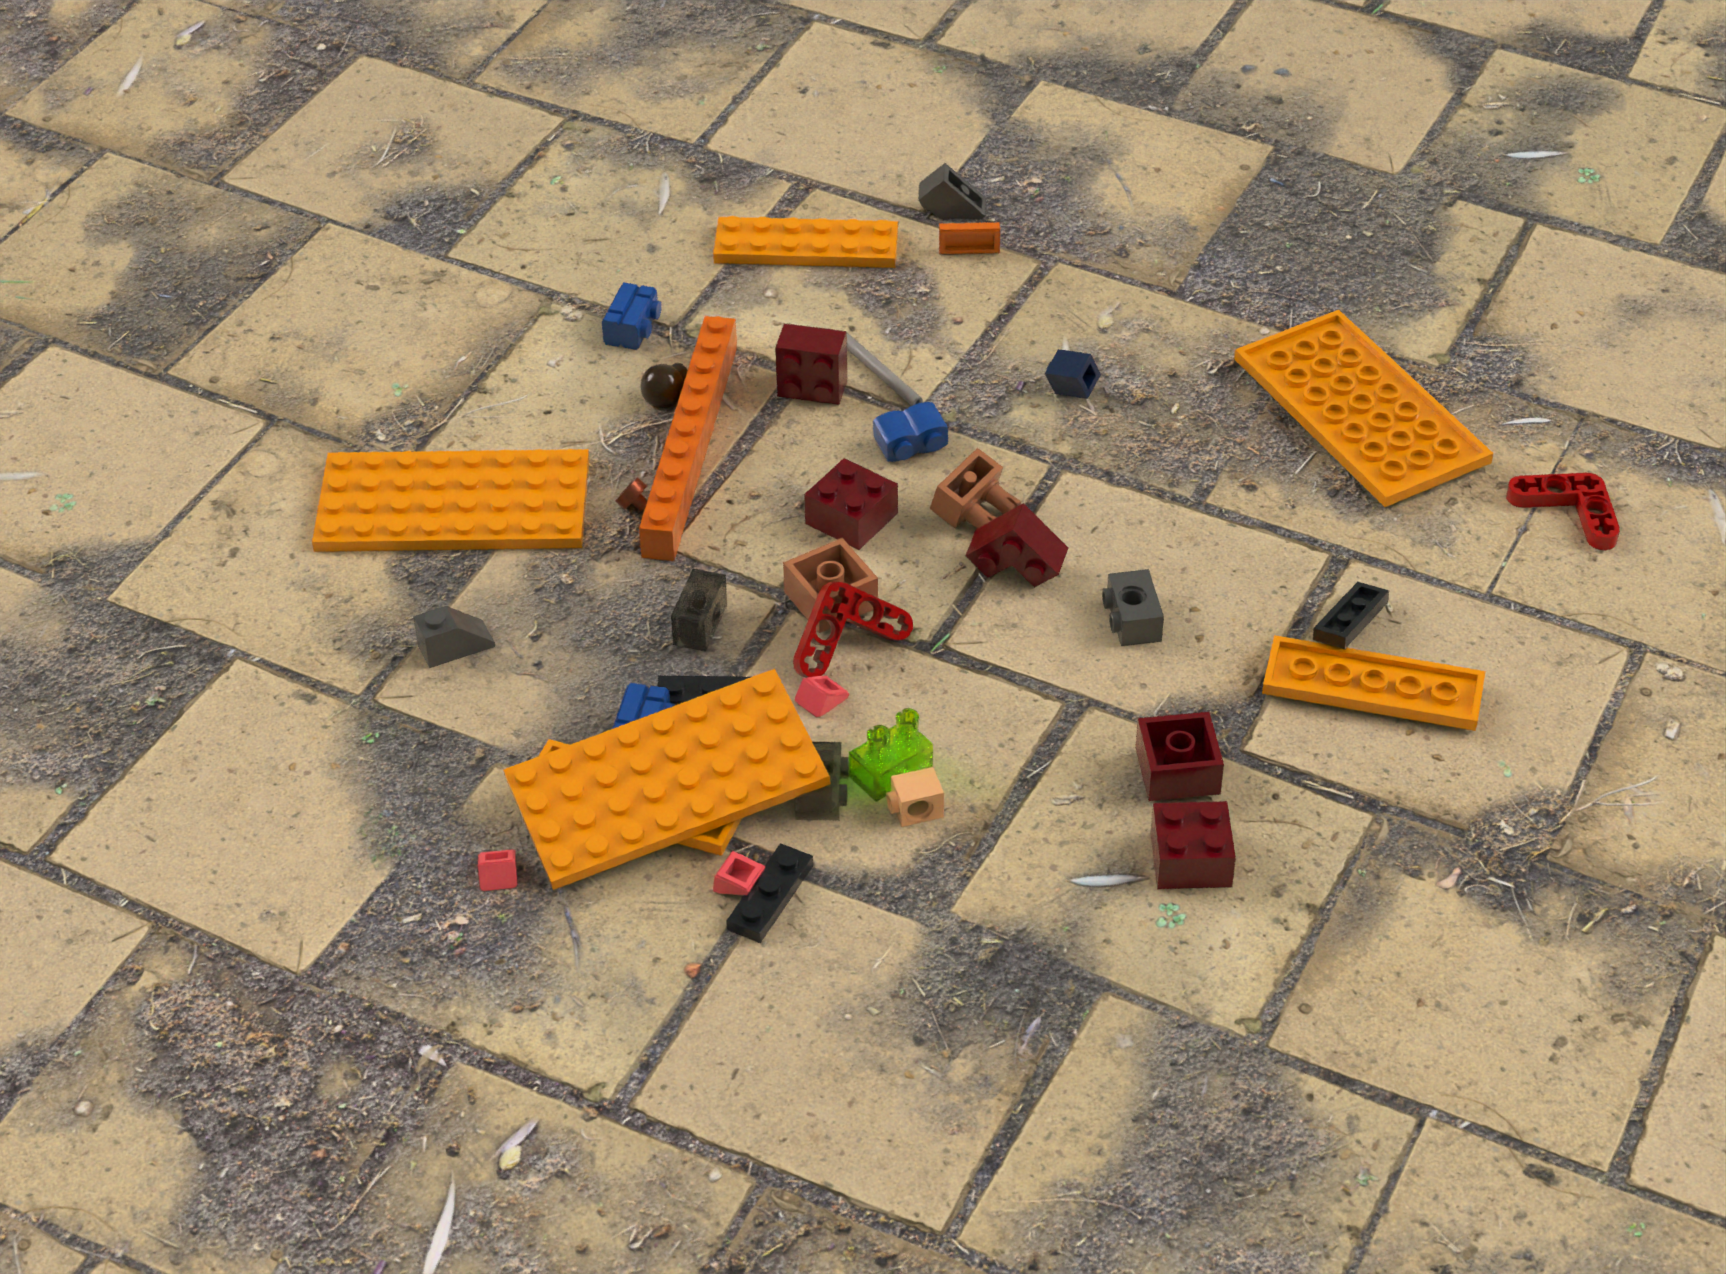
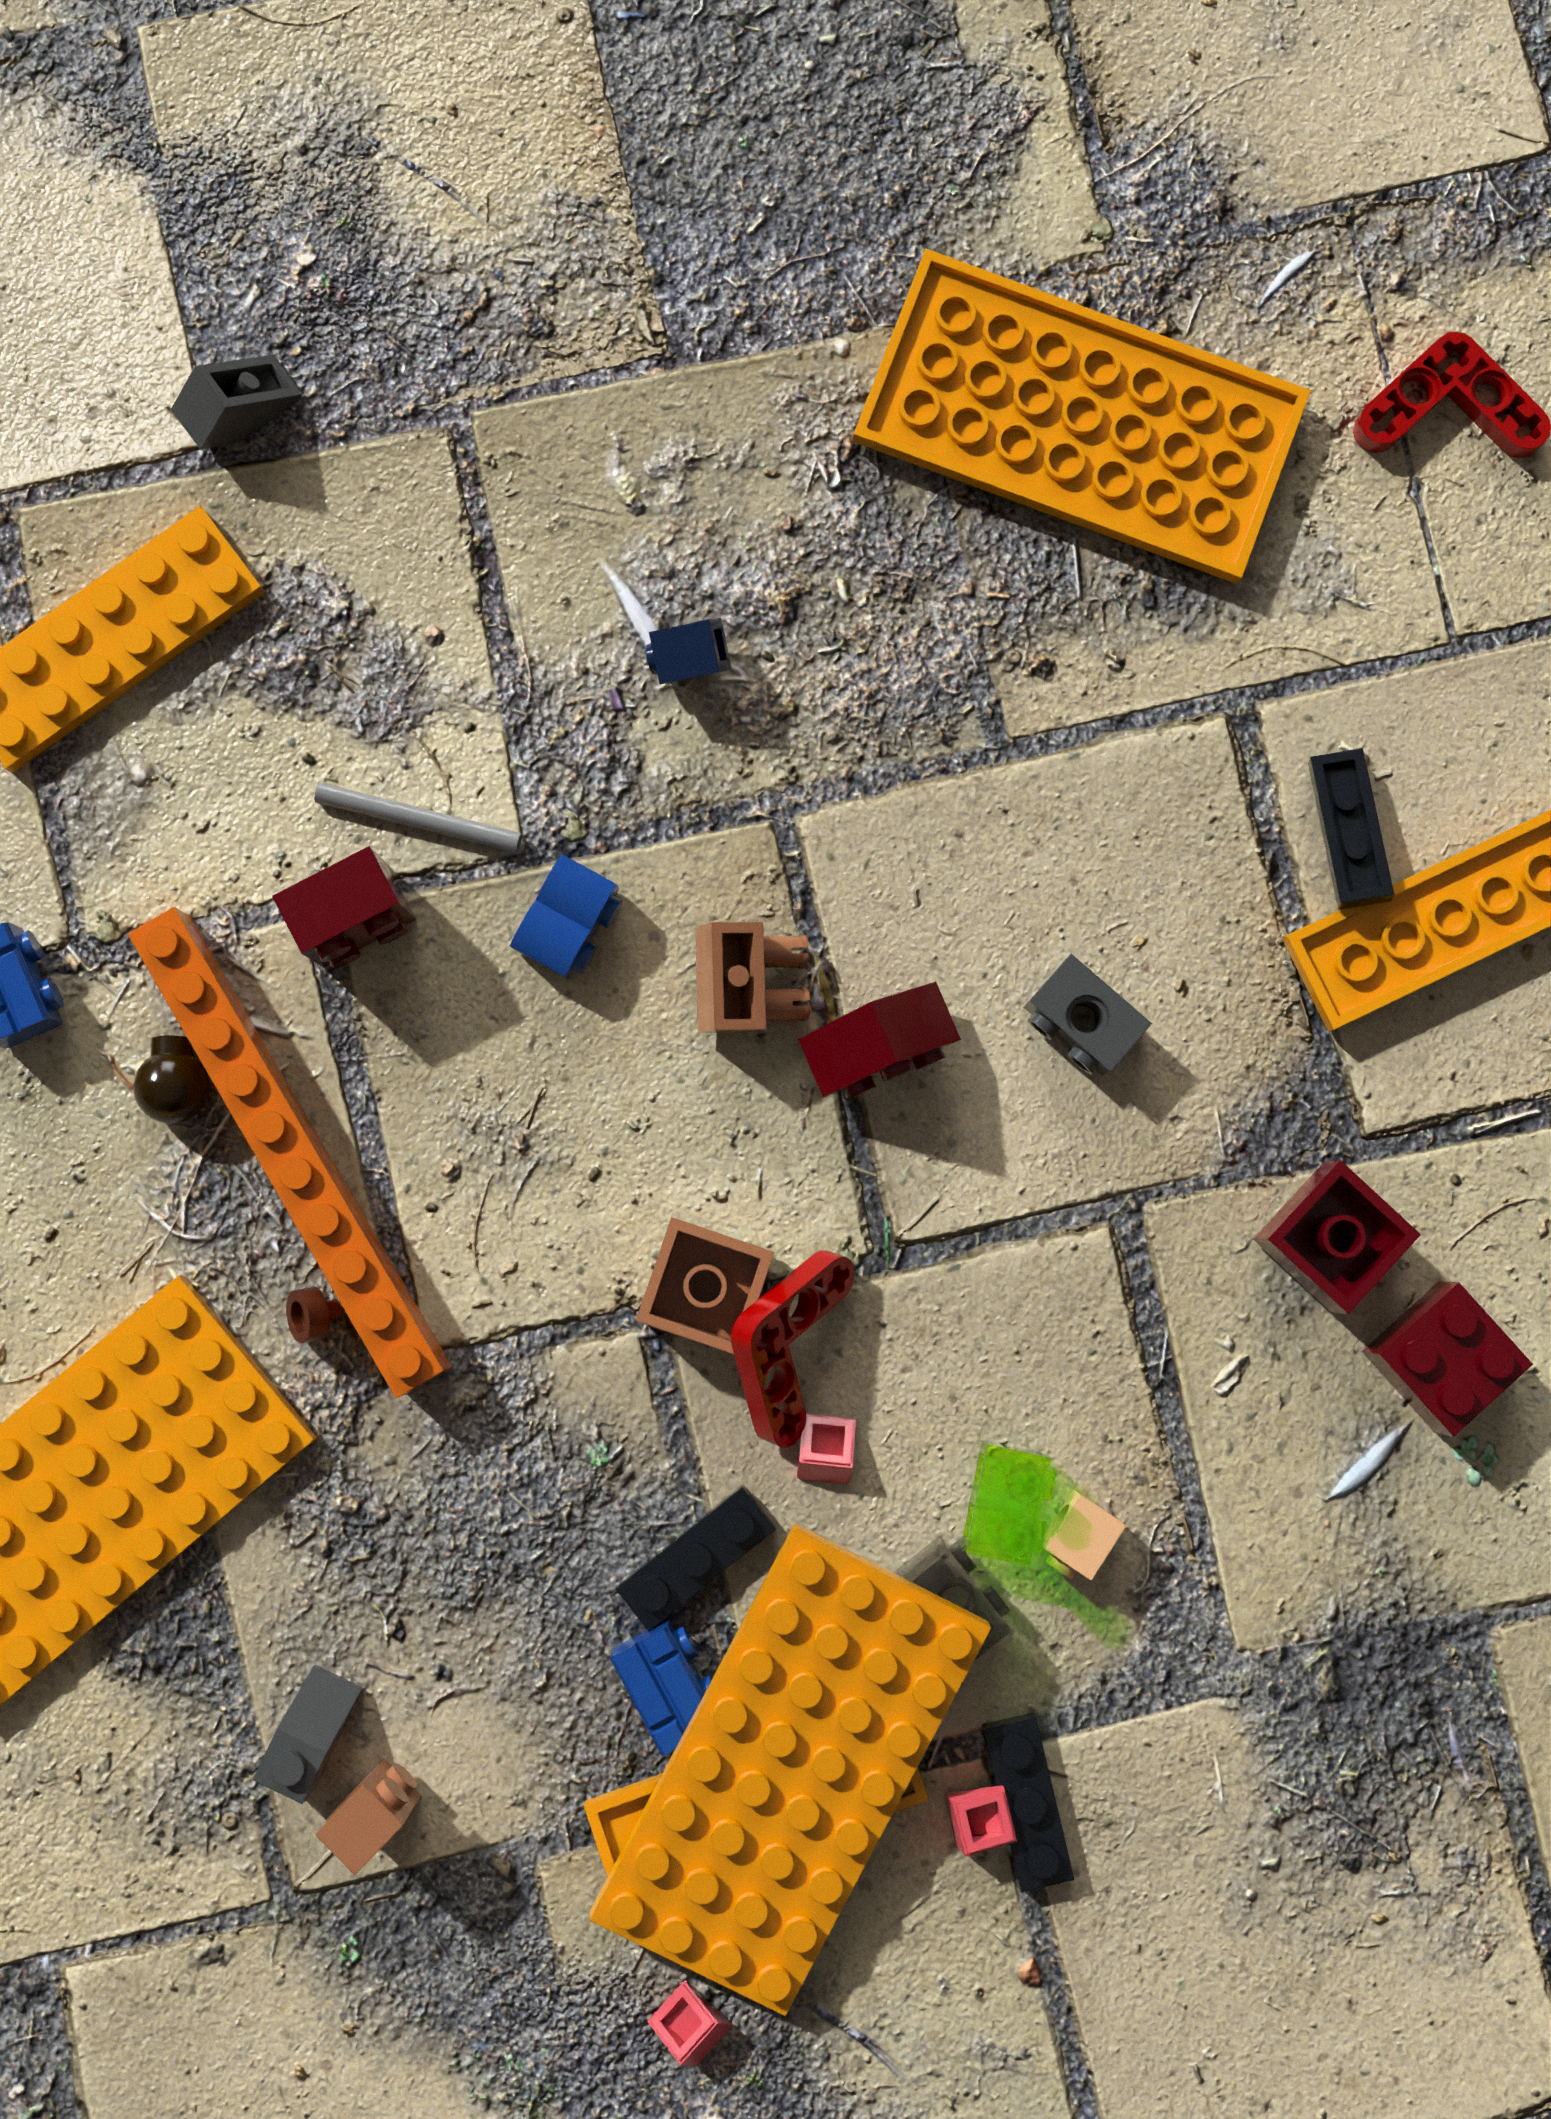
camera: 45 degrees left, 40 degrees up
clear smoke brick [671,569,727,651] -> none
dark red brick [804,458,898,550] -> none
orange tile [939,222,1000,254] -> none
none -> nougat brick [315,1758,421,1875]

